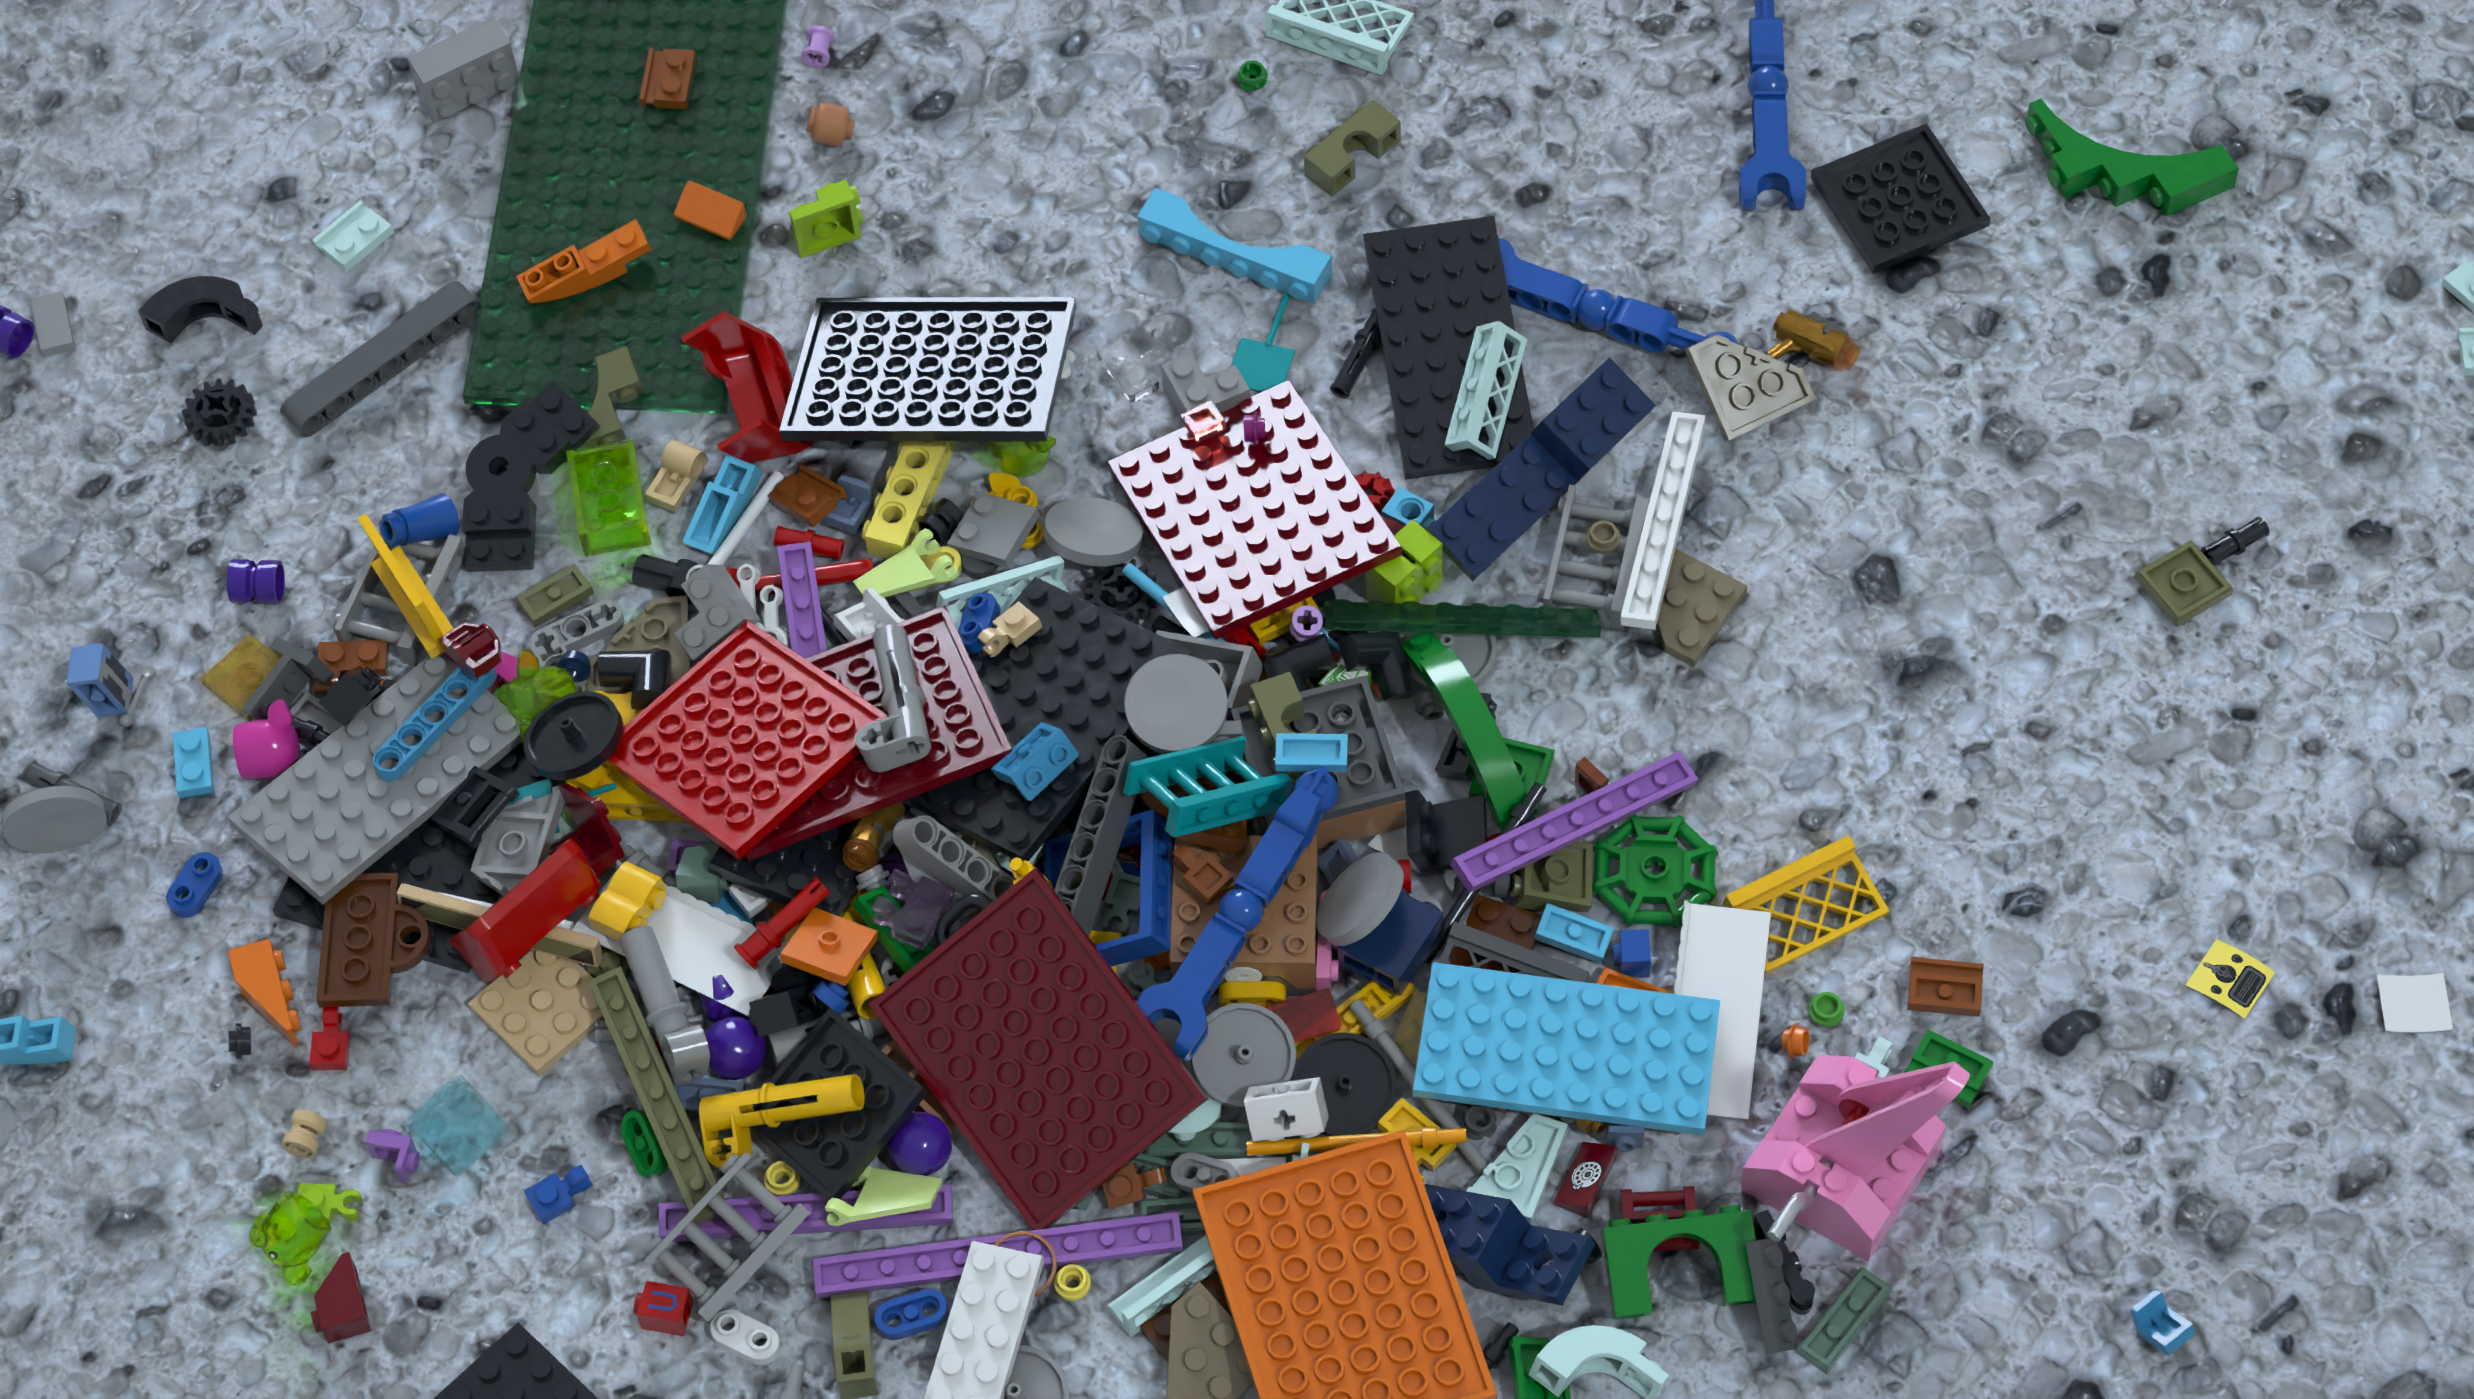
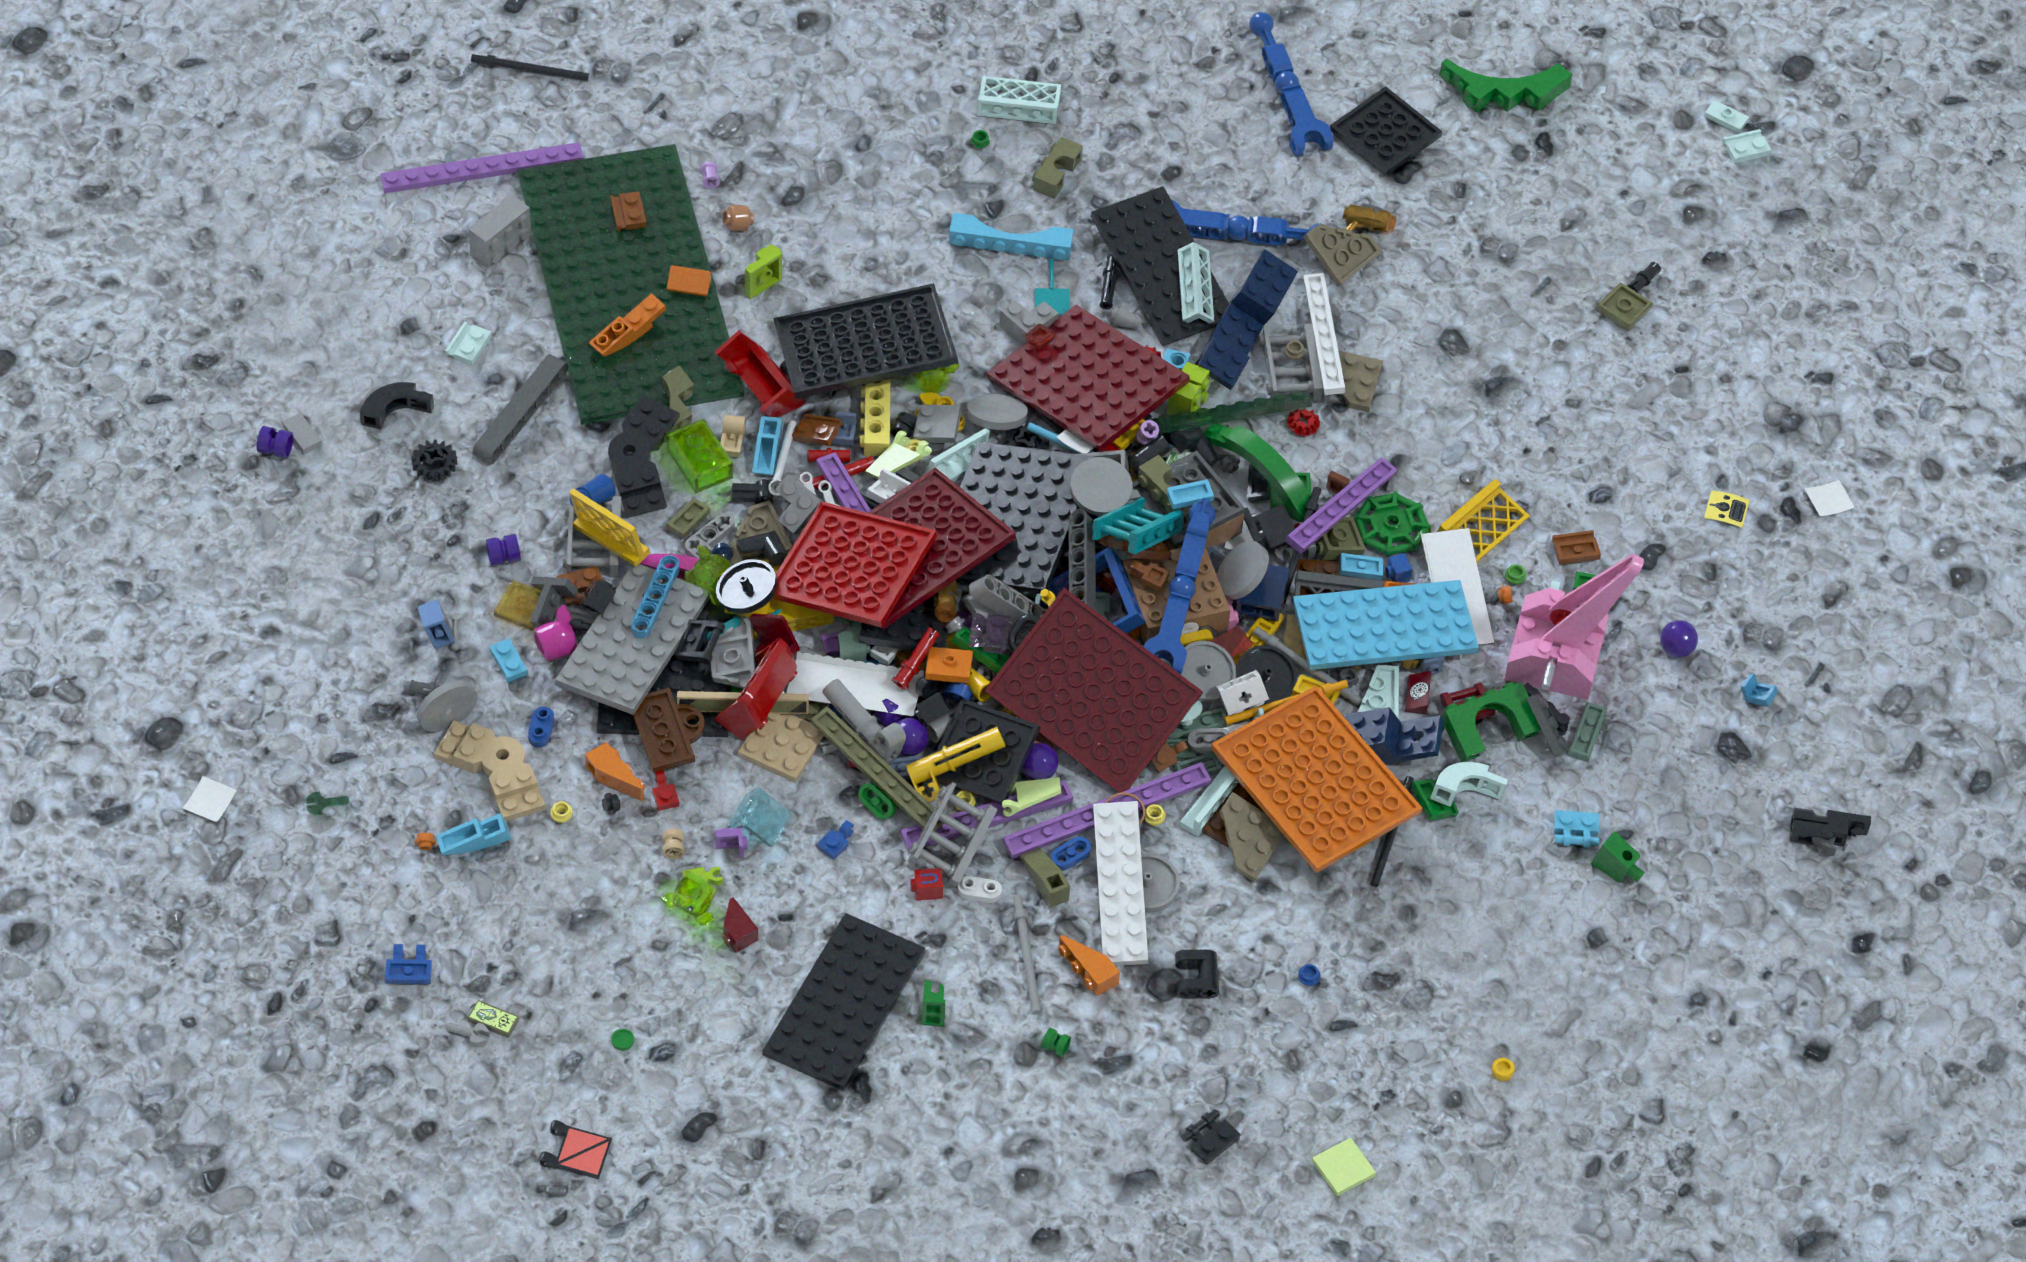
camera: 25 degrees left, 5 degrees down
dark red piece [438,623,502,679] -> none
yellow brick [588,861,666,942] -> none
light grey piece [855,624,931,772] -> none
blue plate [958,593,1001,653] -> none
tan plate [978,601,1043,658] -> none
dark azure bracket [991,722,1079,801] -> none
magenta plate [1243,412,1266,445] -> none
none -> tan plate [434,720,546,821]
none -> light yellow plate [550,801,573,823]
none -> light grey cone [1109,306,1141,330]
none -> red gear [1287,407,1320,436]
none -> dark purple piece [1660,620,1698,658]

